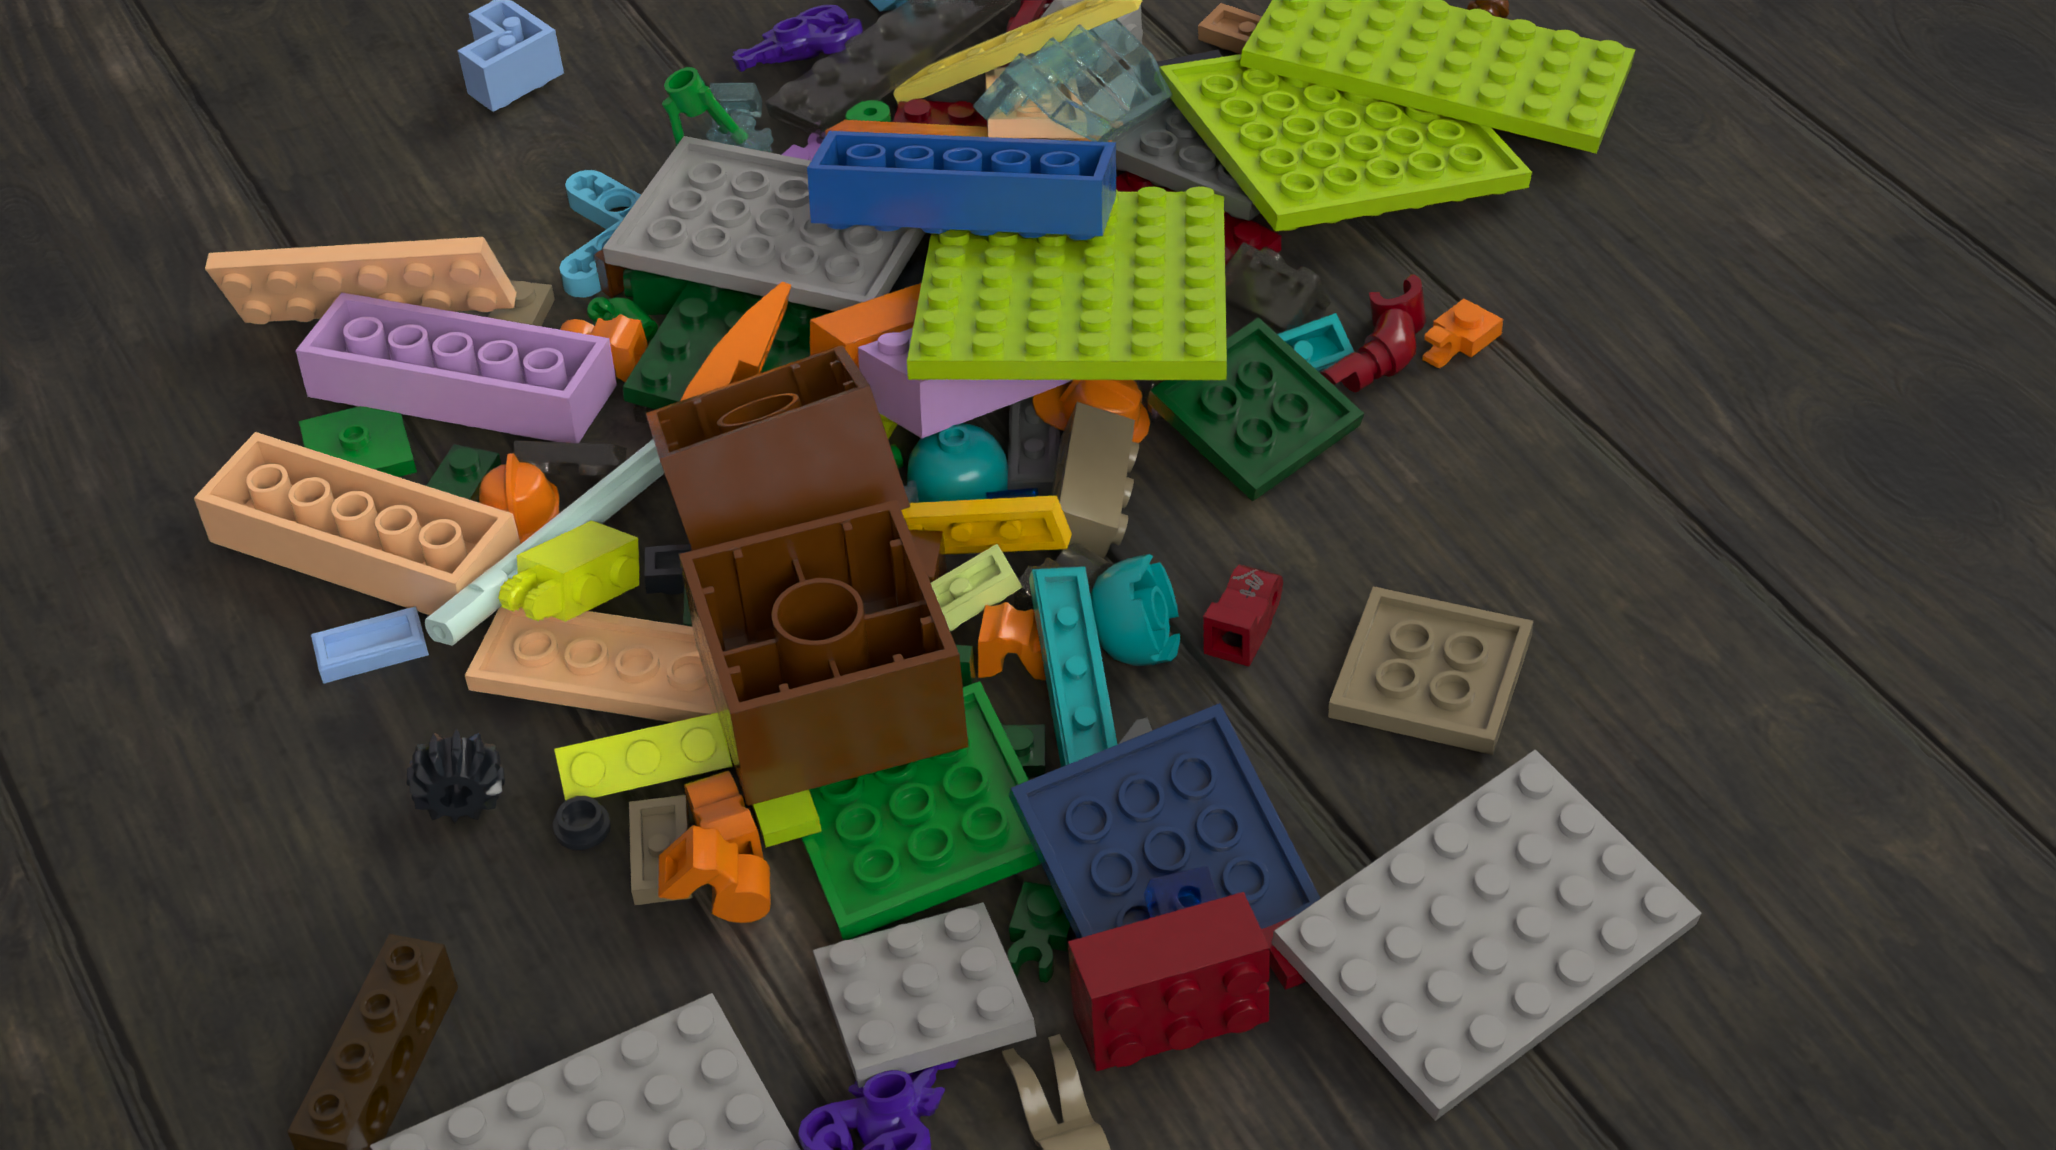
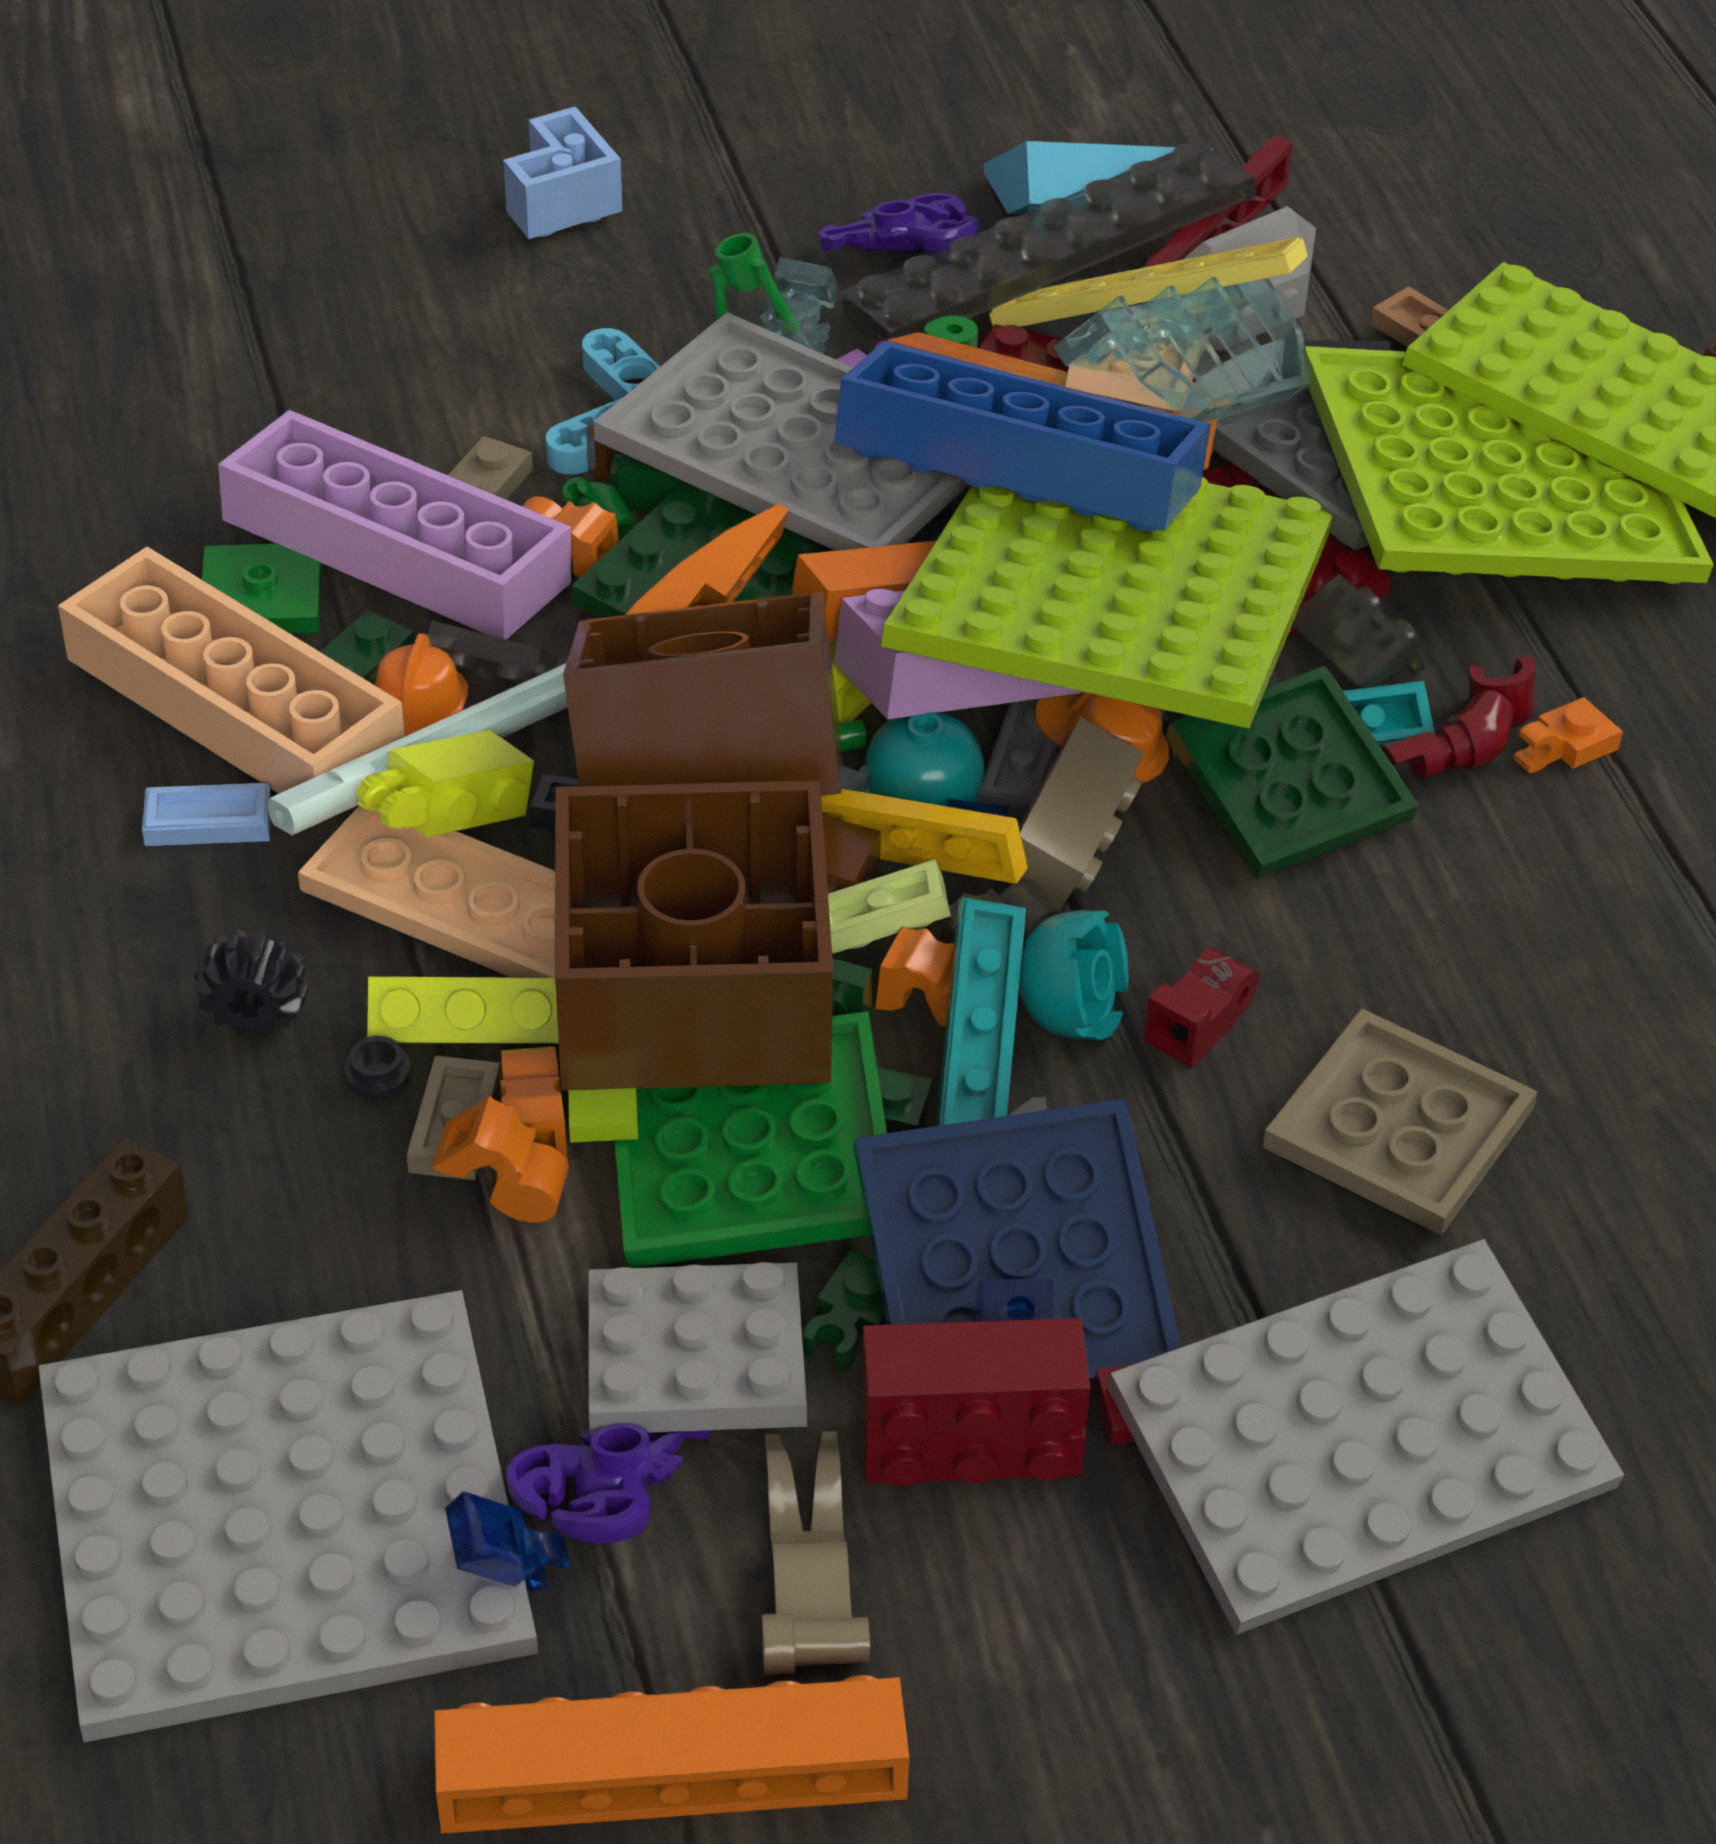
camera: 10 degrees right, 0 degrees up
light nougat plate [205,237,517,324] -> none

